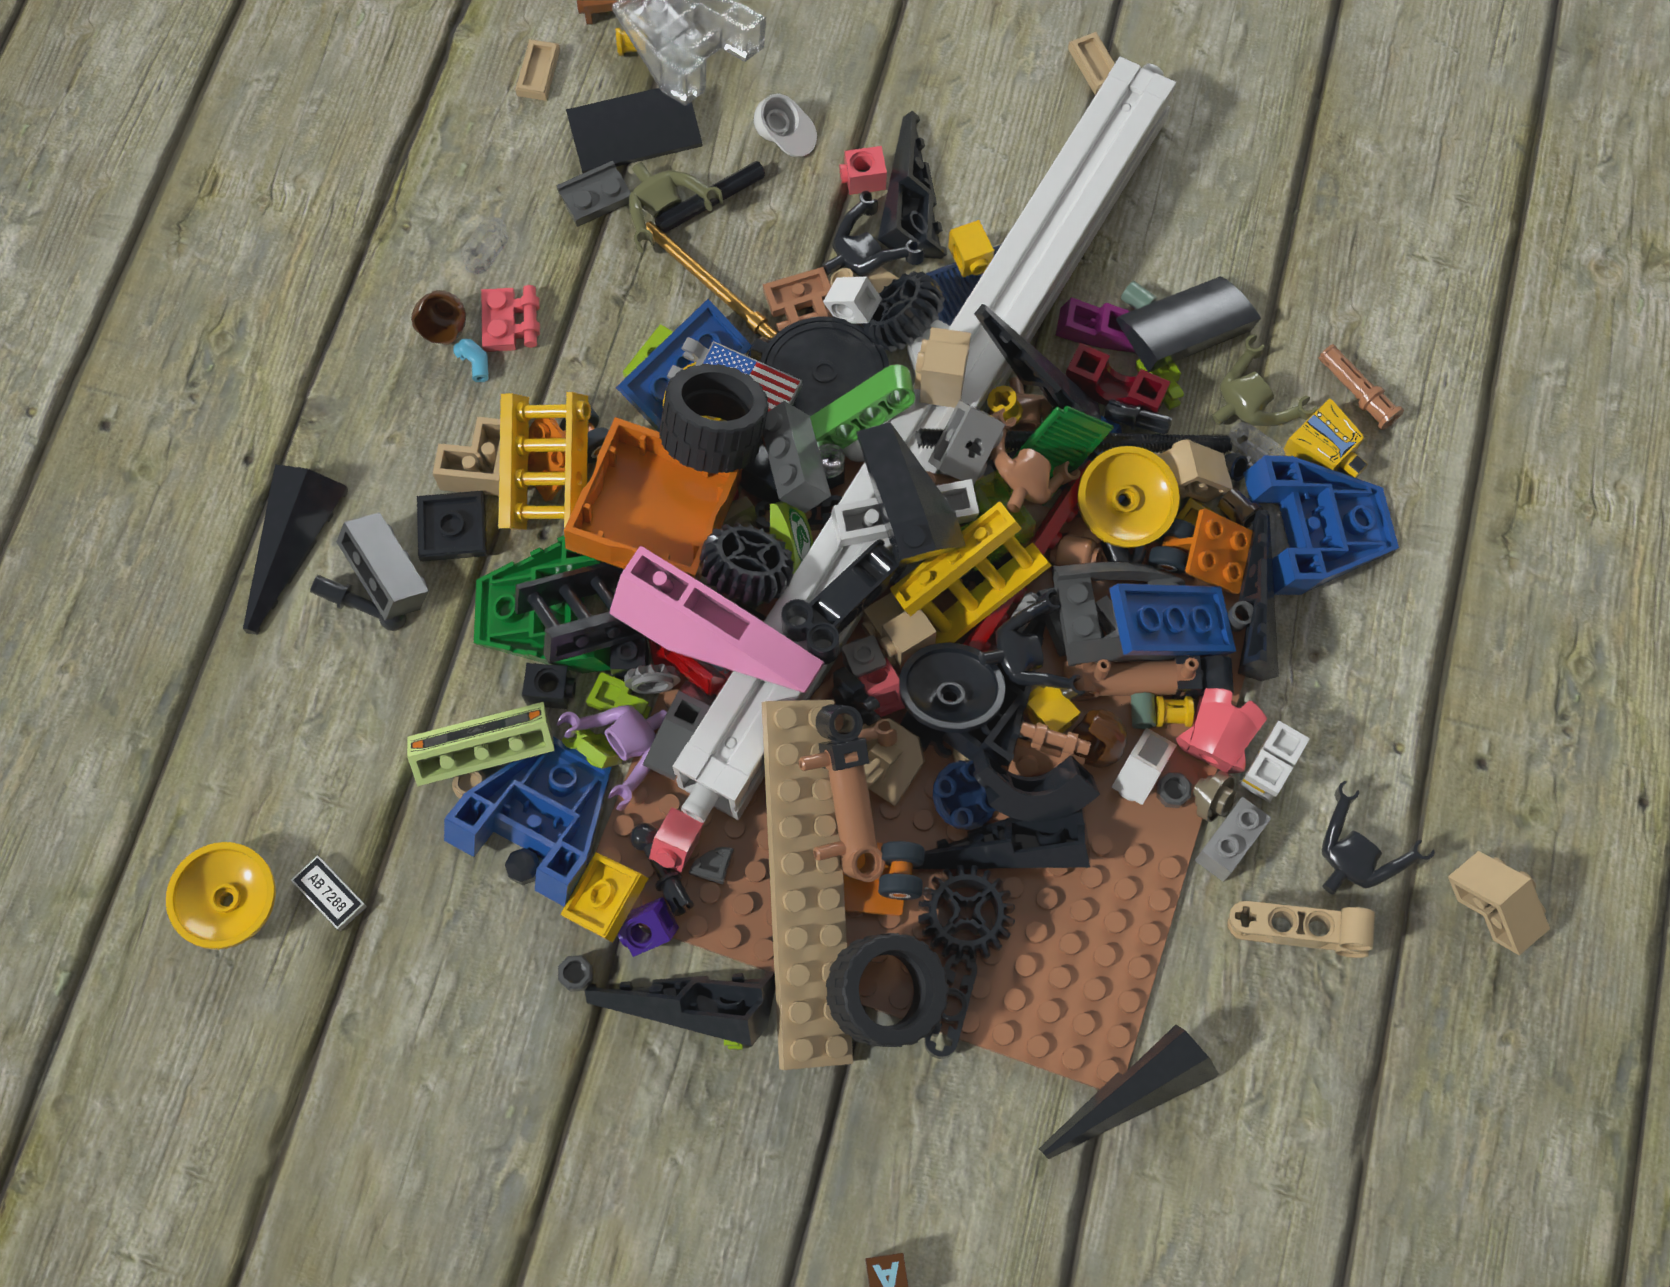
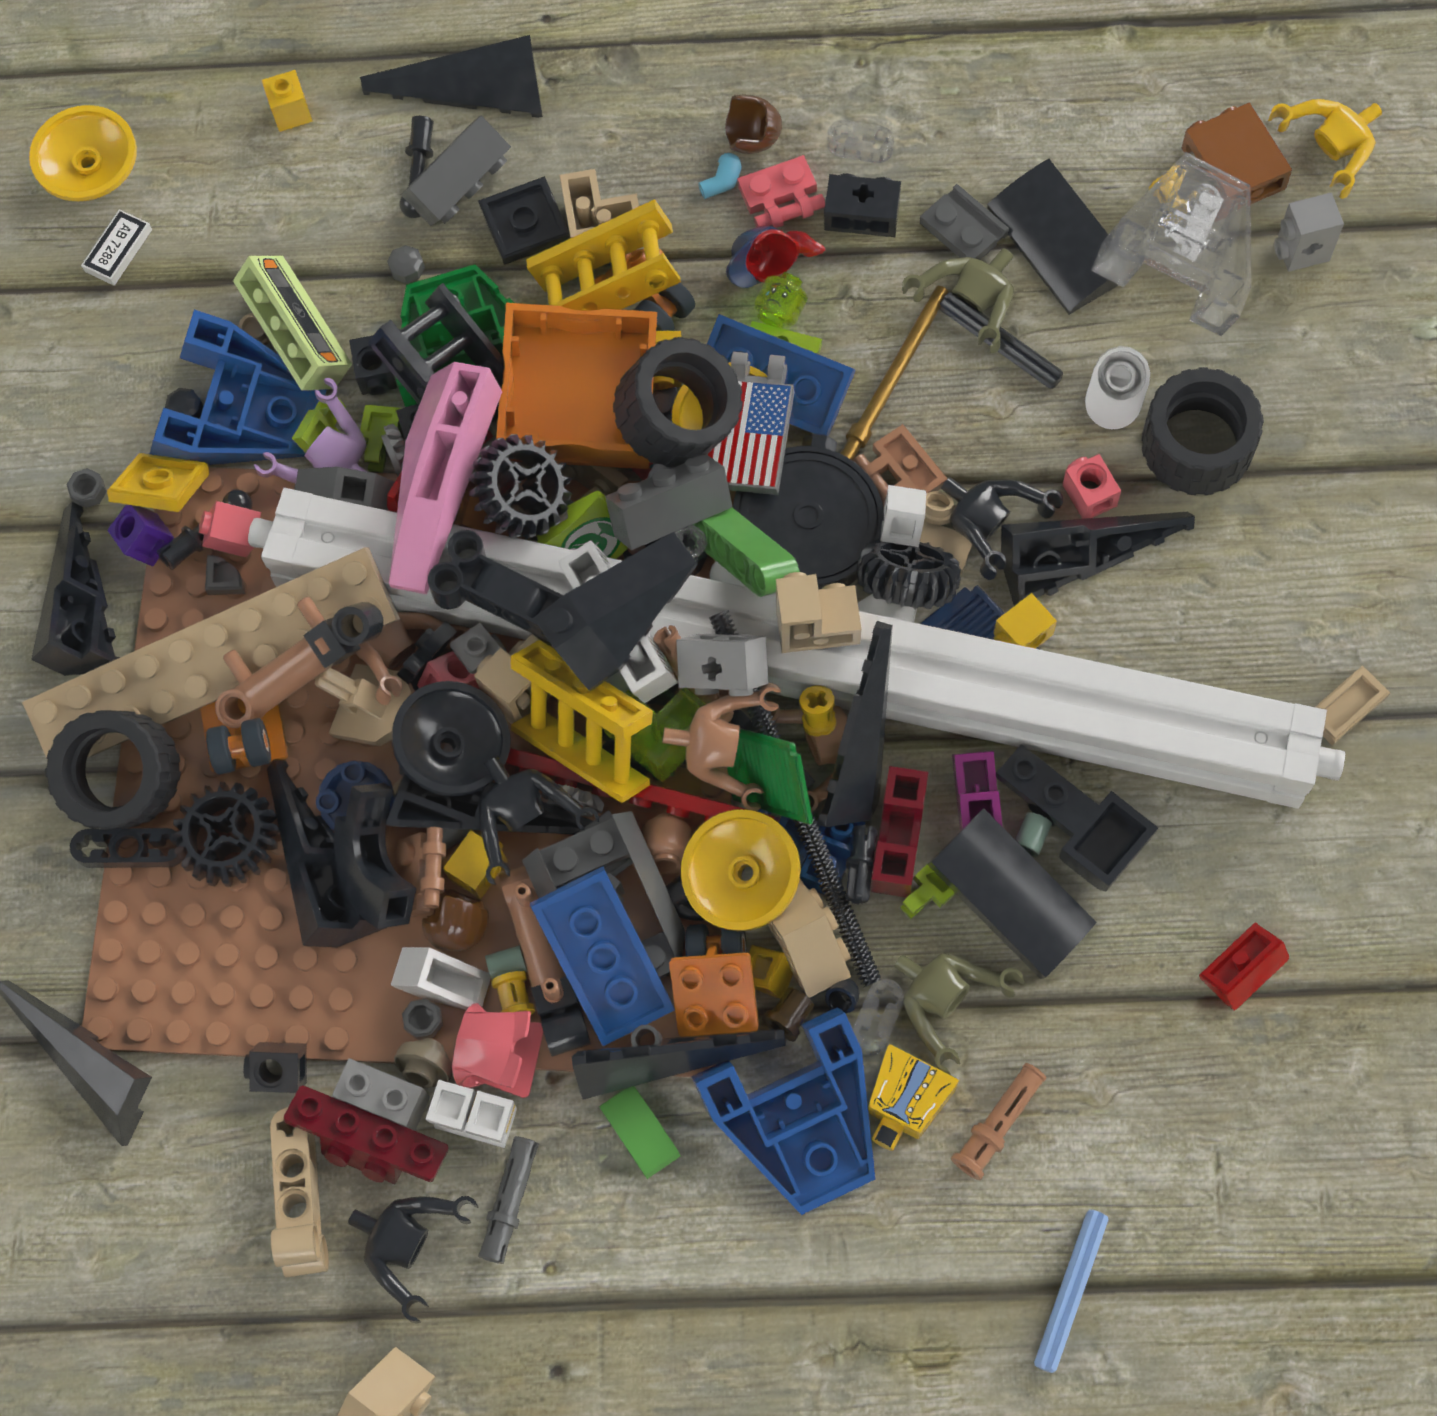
camera: 80 degrees right, 0 degrees up
tan tile [515,39,560,101] -> none
none -> black brick [243,1042,307,1093]
none -> yellow brick [262,70,313,132]
none -> dark red bracket [284,1085,449,1184]
none -> dark grey tile [387,245,425,284]
none -> dark grey pin [478,1136,539,1264]
none -> bright green slope [599,1086,681,1179]
none -> red hair [726,226,826,288]
none -> clear neon green head [754,272,808,329]
none -> black brick [824,173,901,238]
none -> black plate [996,744,1158,892]
none -> light blue axle [1034,1209,1108,1373]
none -> black tyre [1141,367,1264,496]
none -> red slope [1199,922,1289,1011]

